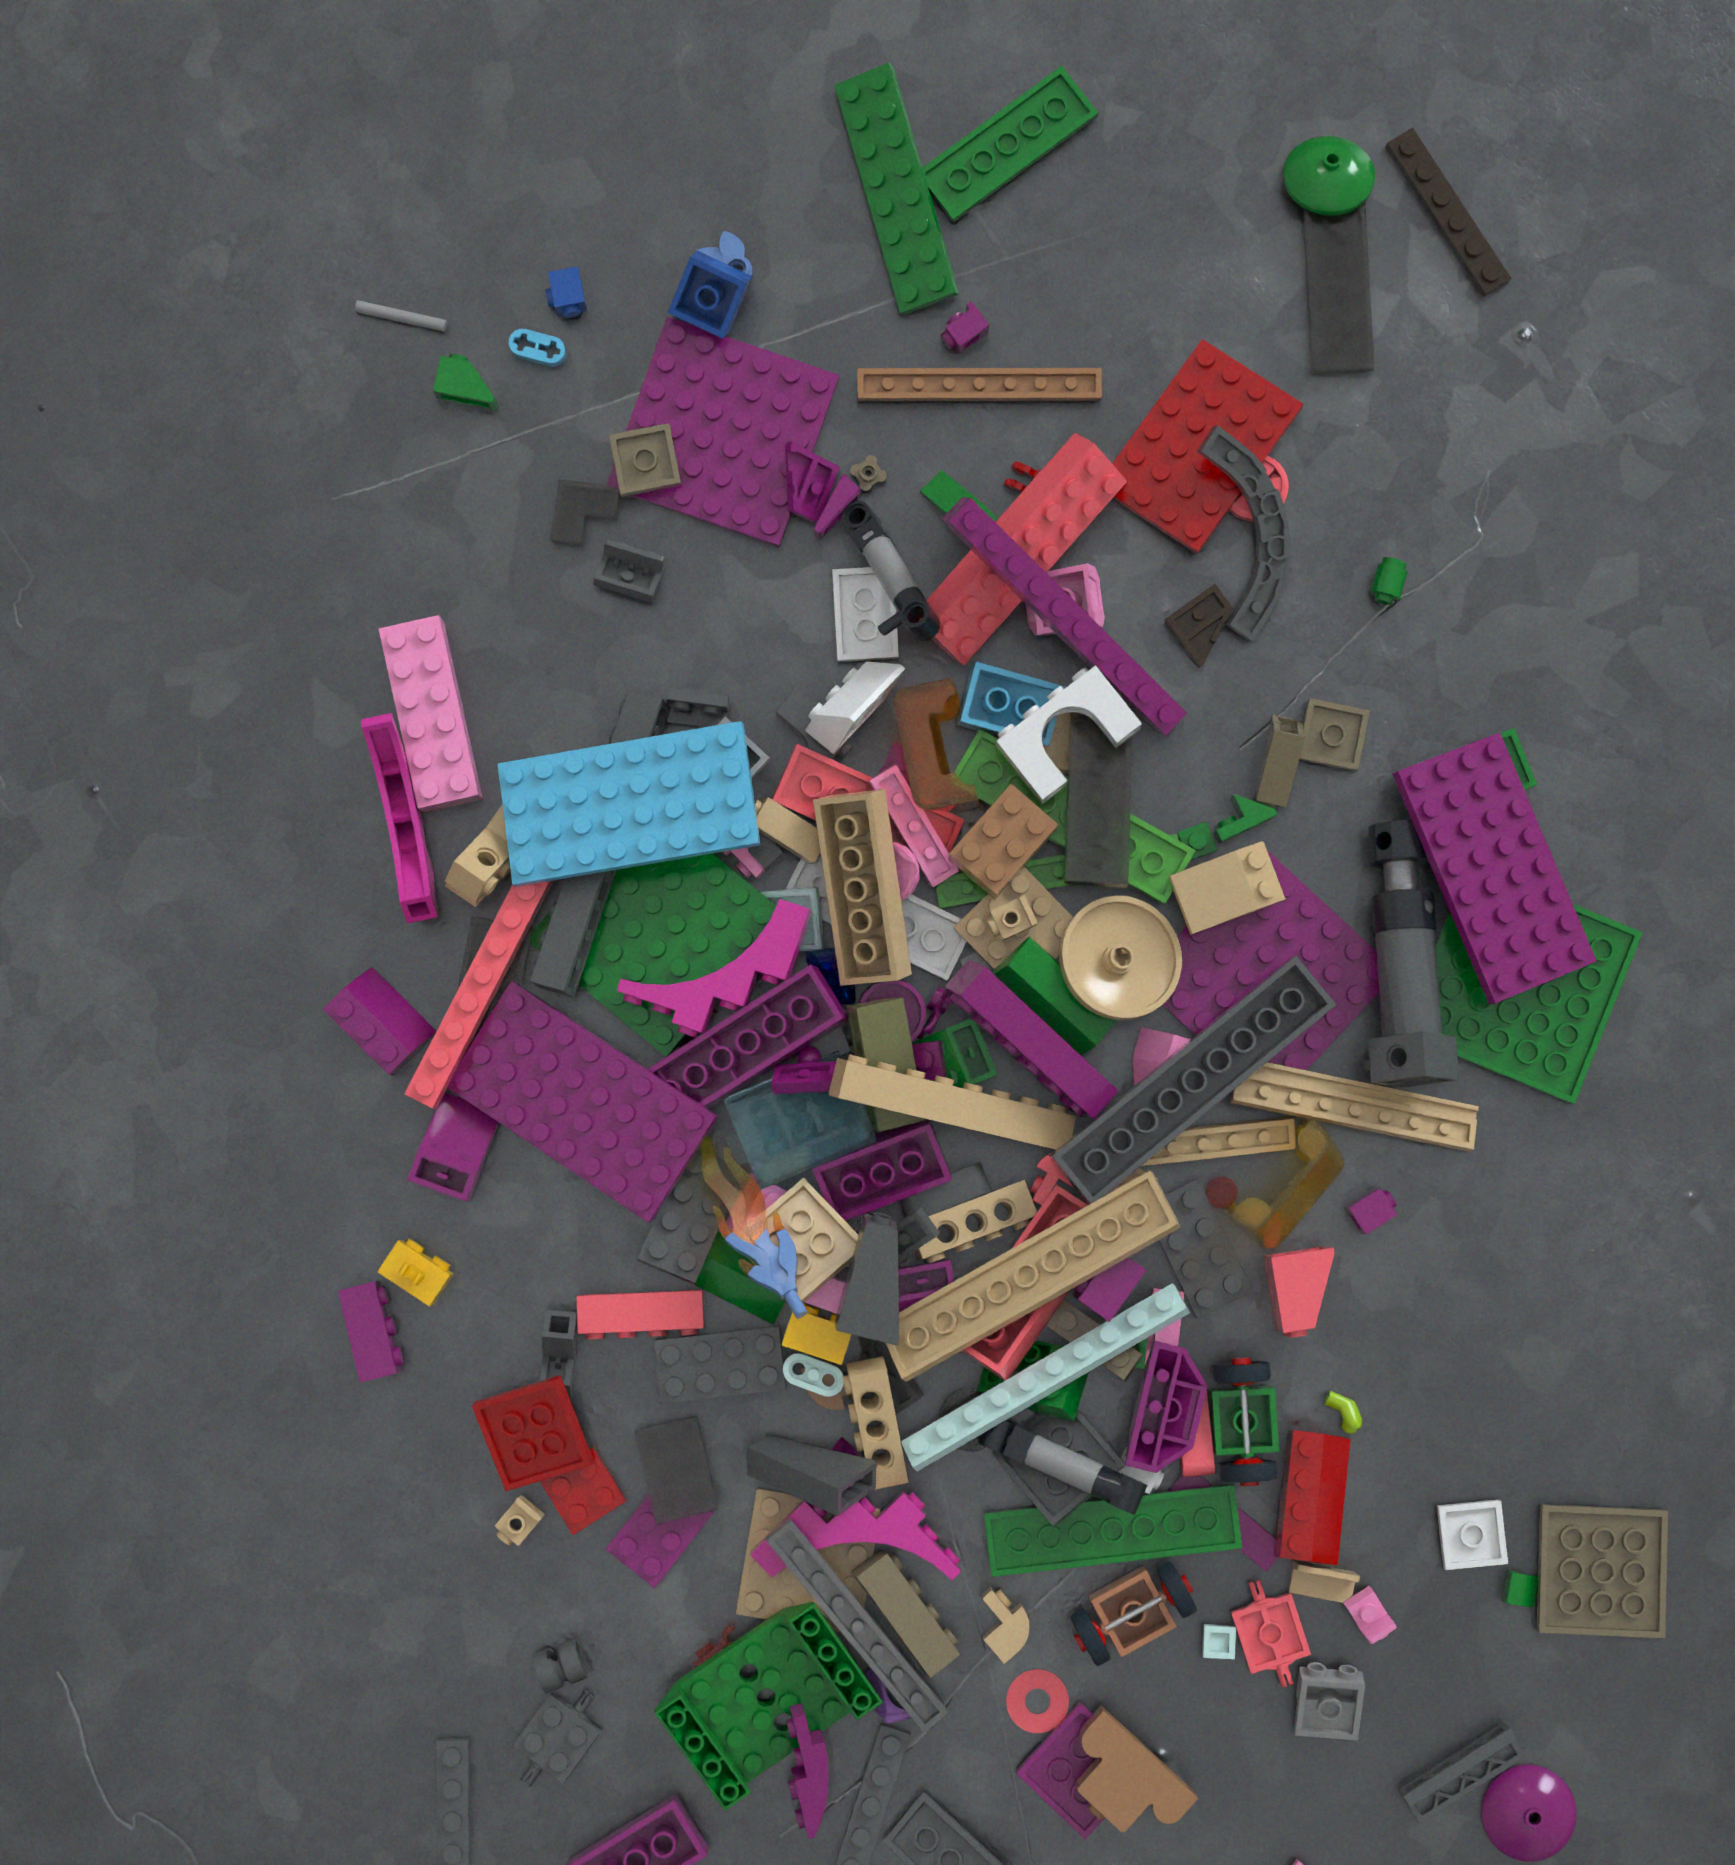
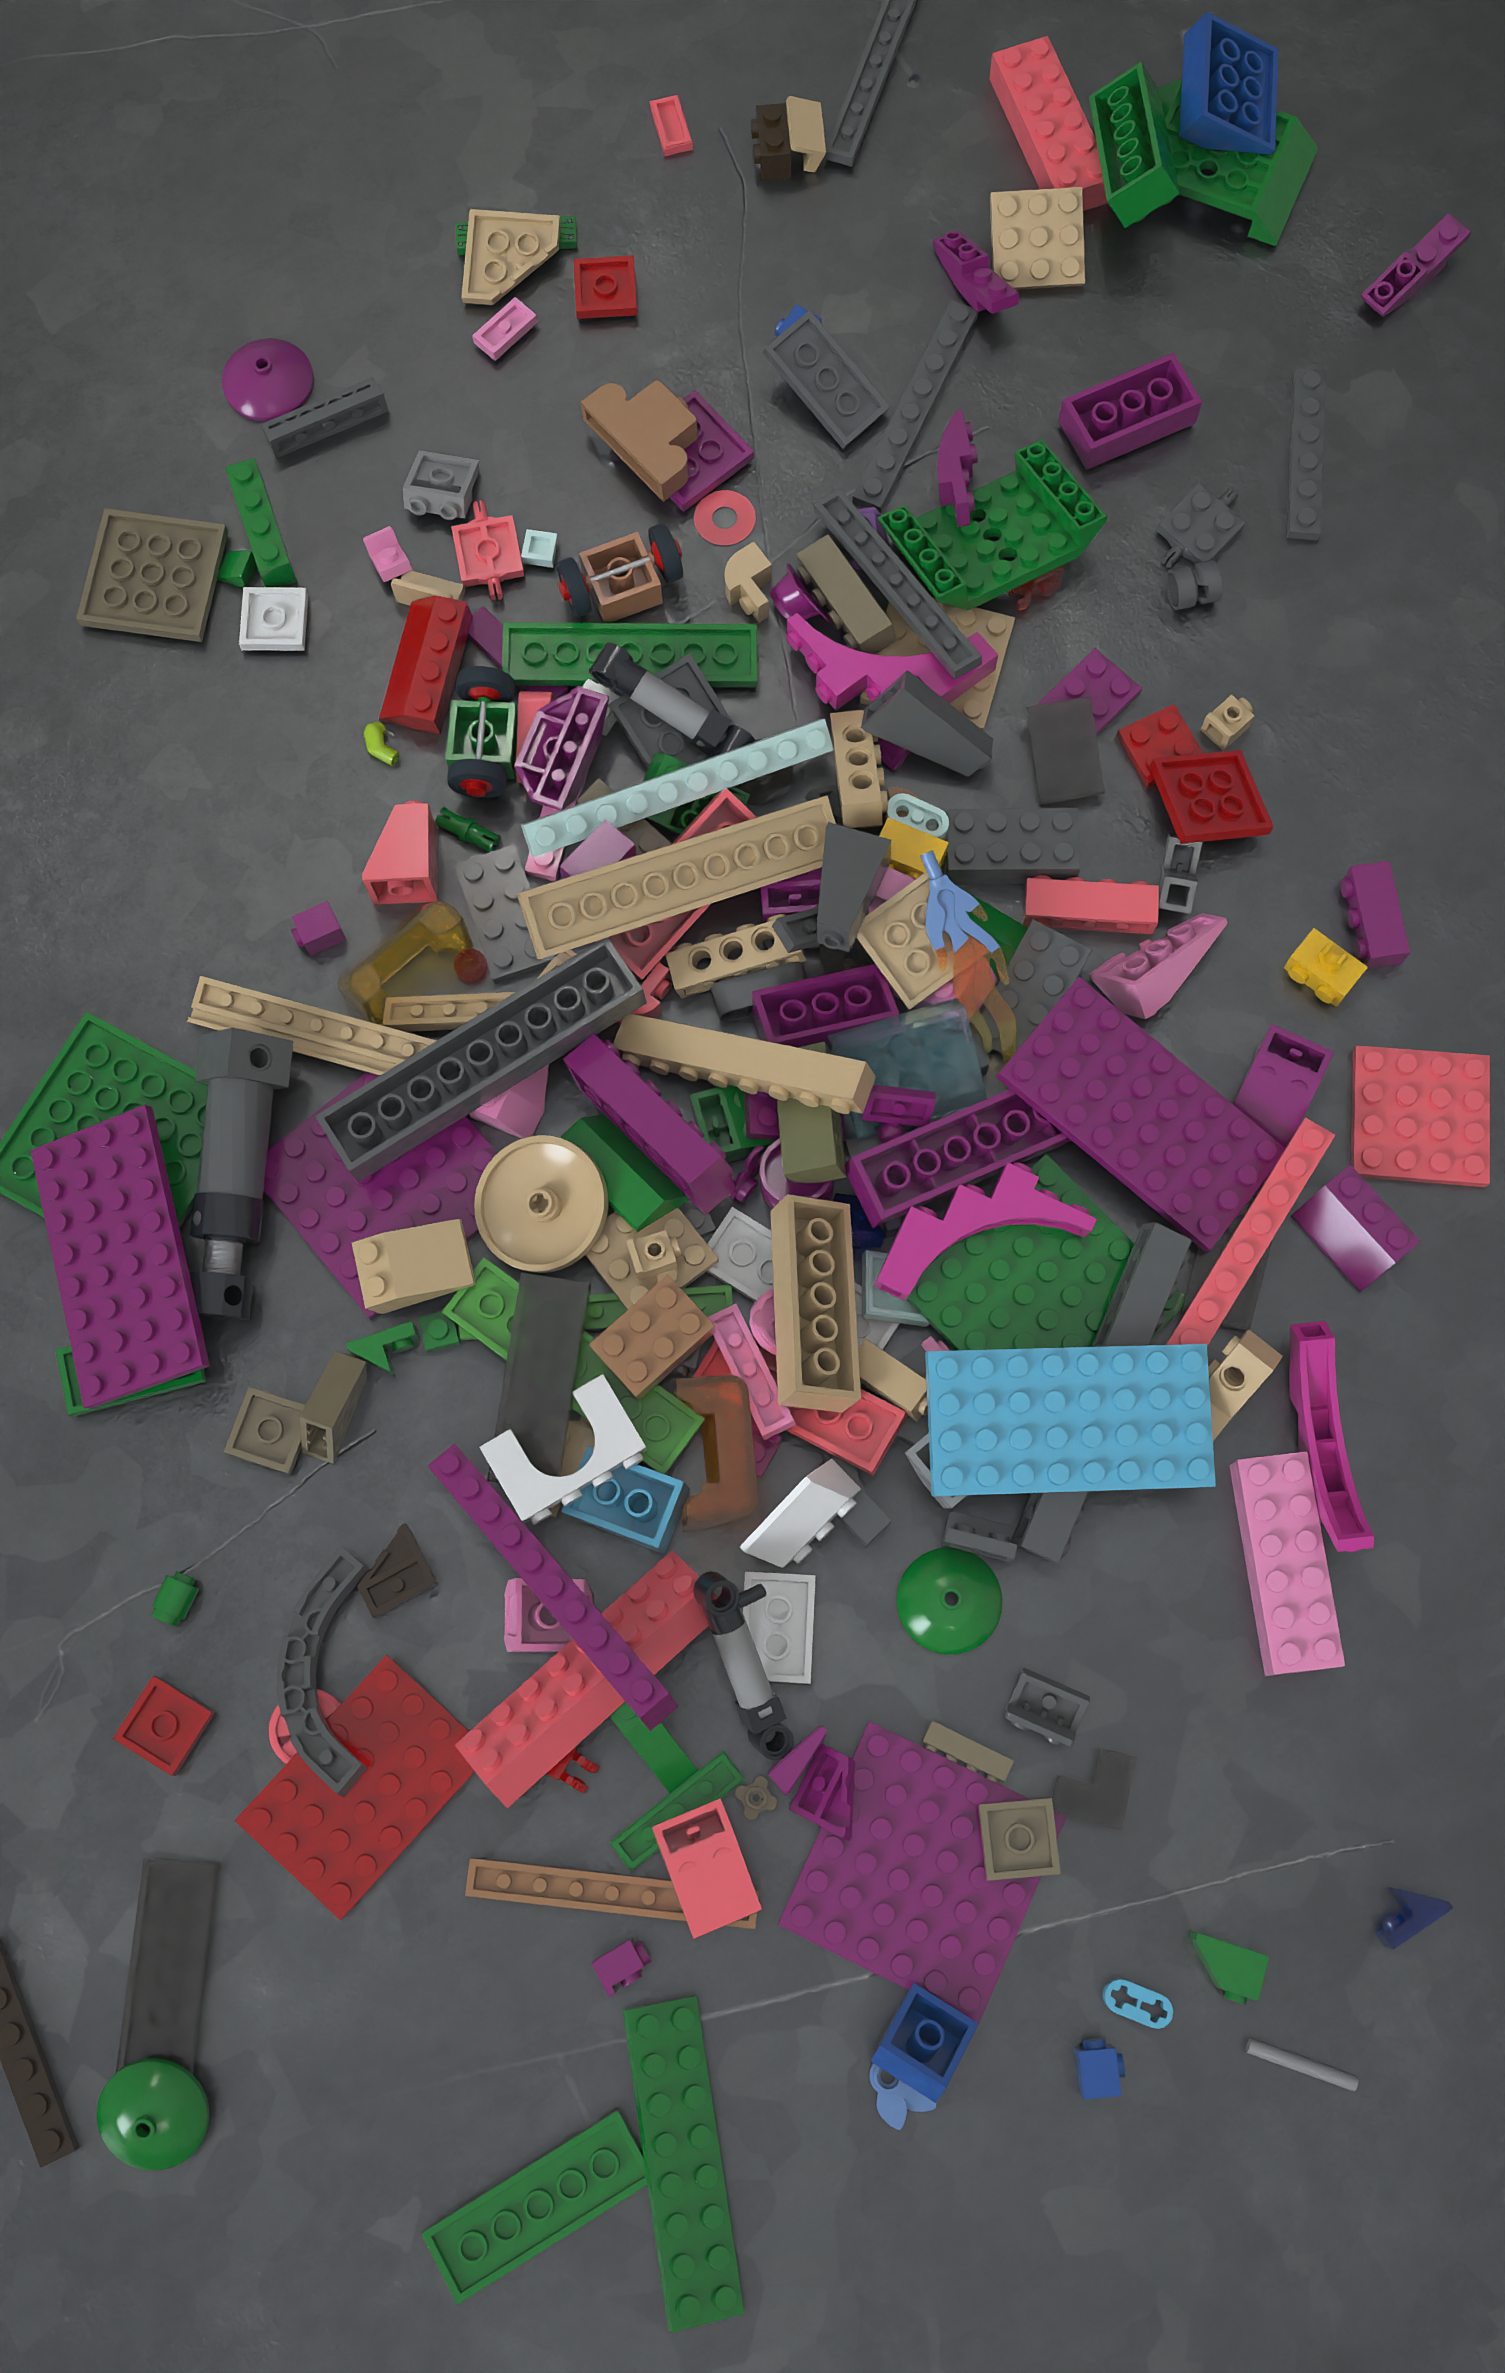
camera: 170 degrees left, 10 degrees down
none -> red plate [113,1675,215,1776]
none -> green brick [225,458,297,587]
none -> green pin [435,807,501,852]
none -> green tile [609,1751,746,1872]
none -> coral slope [652,1798,762,1939]
none -> magenta piece [770,563,833,625]
none -> green dish [896,1547,1002,1655]
none -> dark tan piece [922,1720,1014,1784]
none -> bright pink wedge [1090,913,1228,1019]
none -> coral plate [1351,1045,1490,1187]
none -> clear blue slope [1376,1887,1453,1949]

